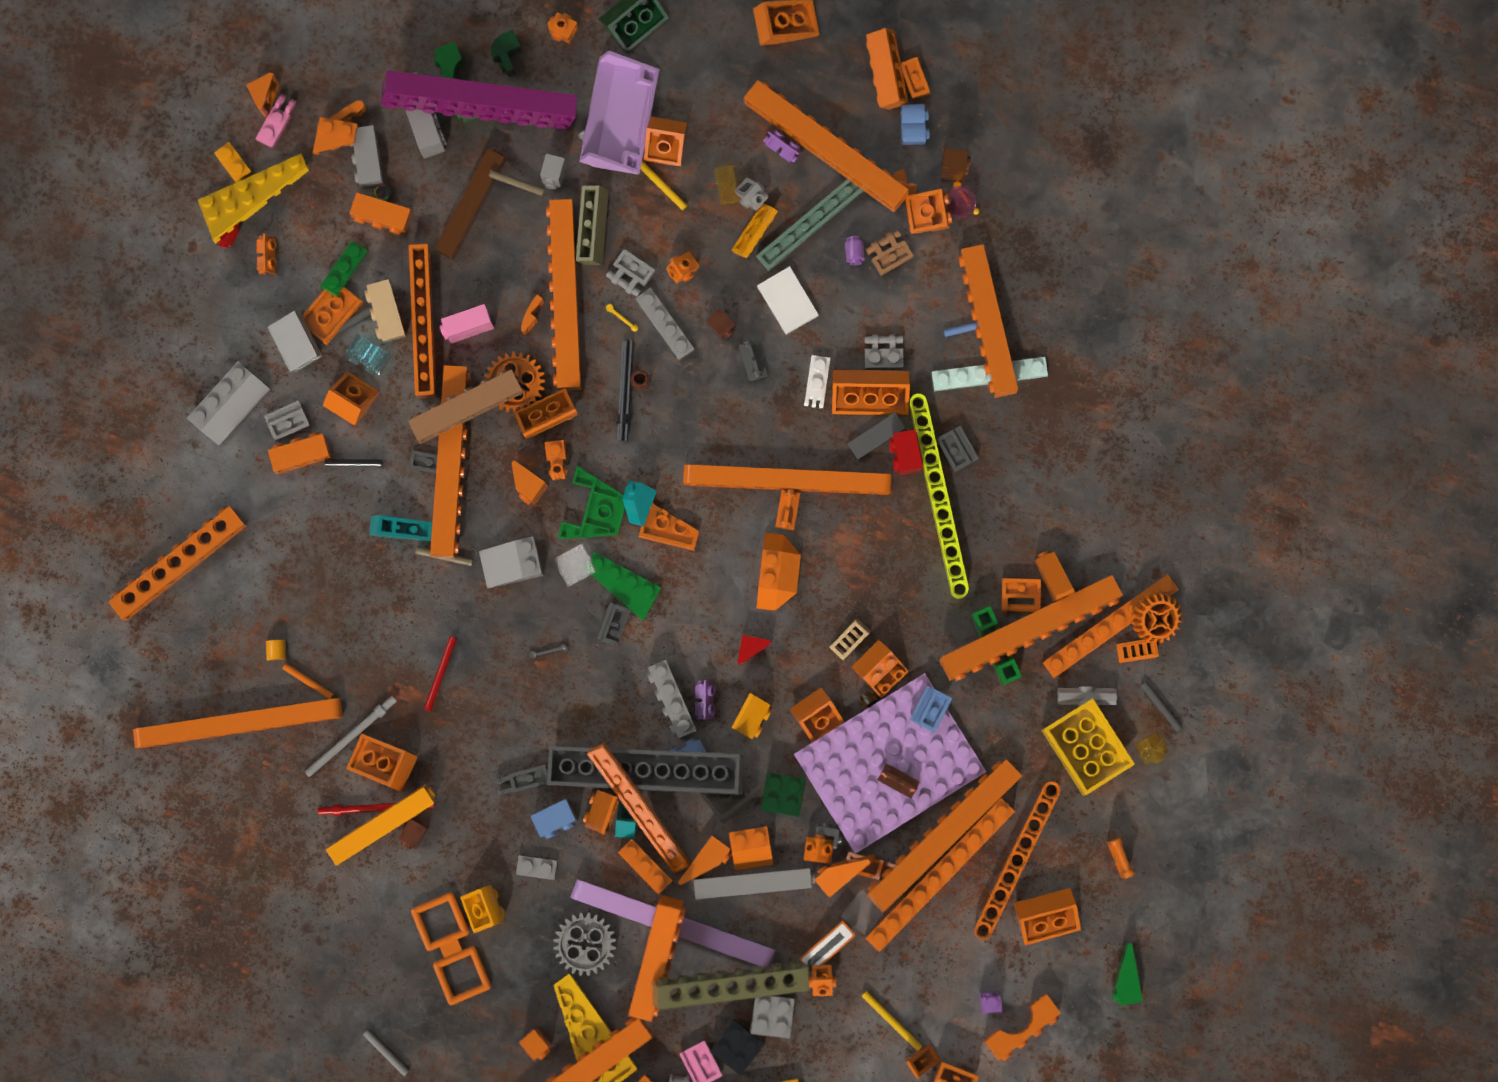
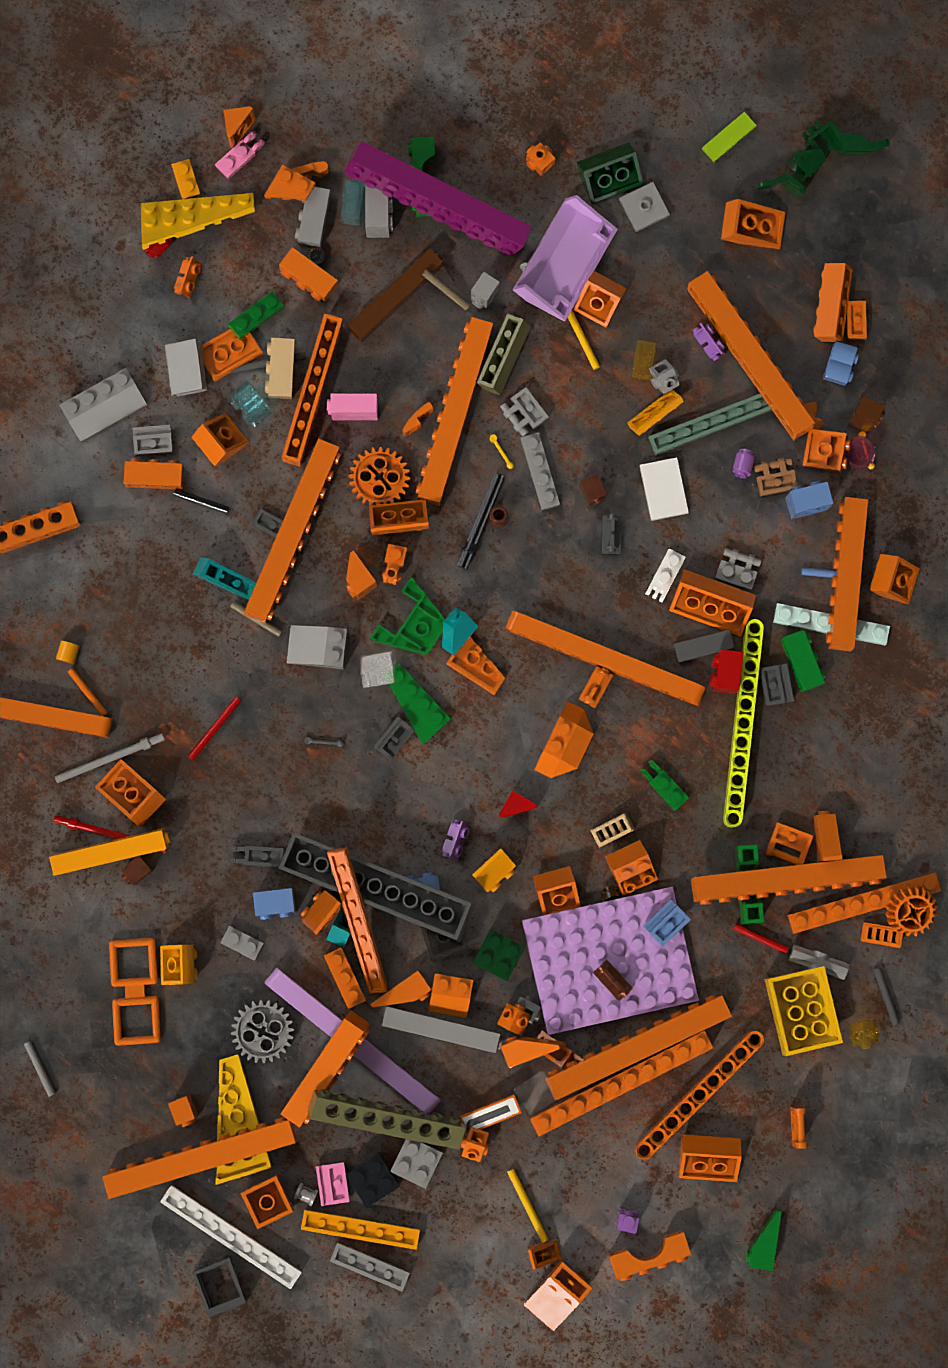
camera: 10 degrees right, 0 degrees up
medium nougat brick [408,369,523,444] -> none
dark green brick [491,29,522,77] -> none
light grey brick [647,660,697,739] -> none
orange brick [666,251,700,284] -> none
none -> clear light blue brick [341,180,365,226]
none -> light grey plate [619,182,670,232]
none -> green hinge [640,760,689,811]
none -> red bar [733,923,789,954]
none -> green brick [780,630,826,693]
none -> medium blue brick [785,480,833,520]
none -> orange slope [870,554,920,604]

